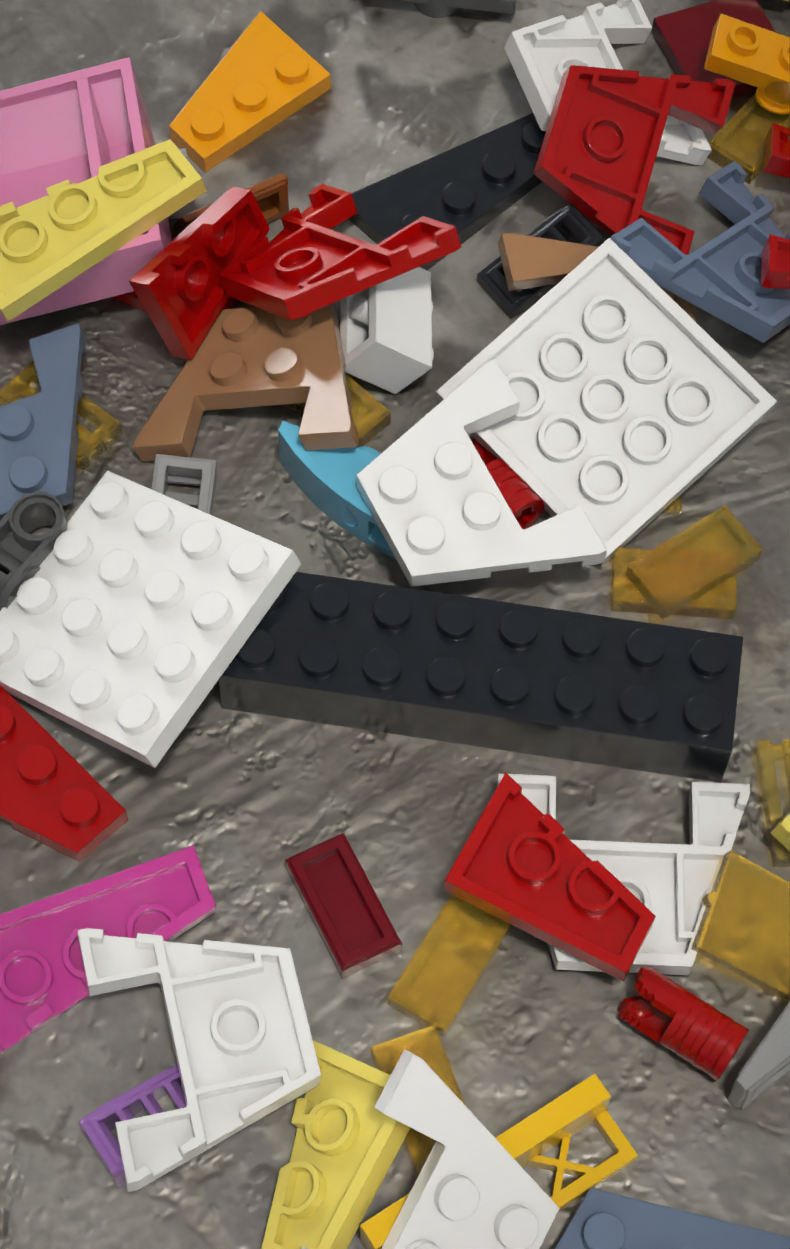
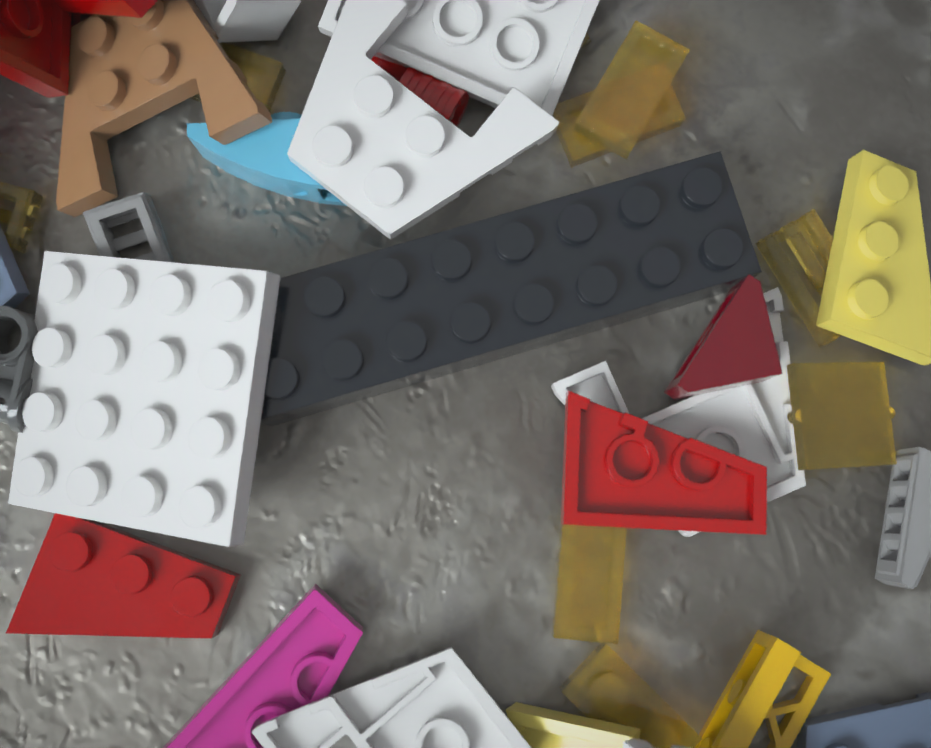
camera: 25 degrees left, 20 degrees up
dark red tile [285,833,402,979] -> none
red hinge [618,966,750,1081] -> none
none -> dark red slope [664,274,783,399]

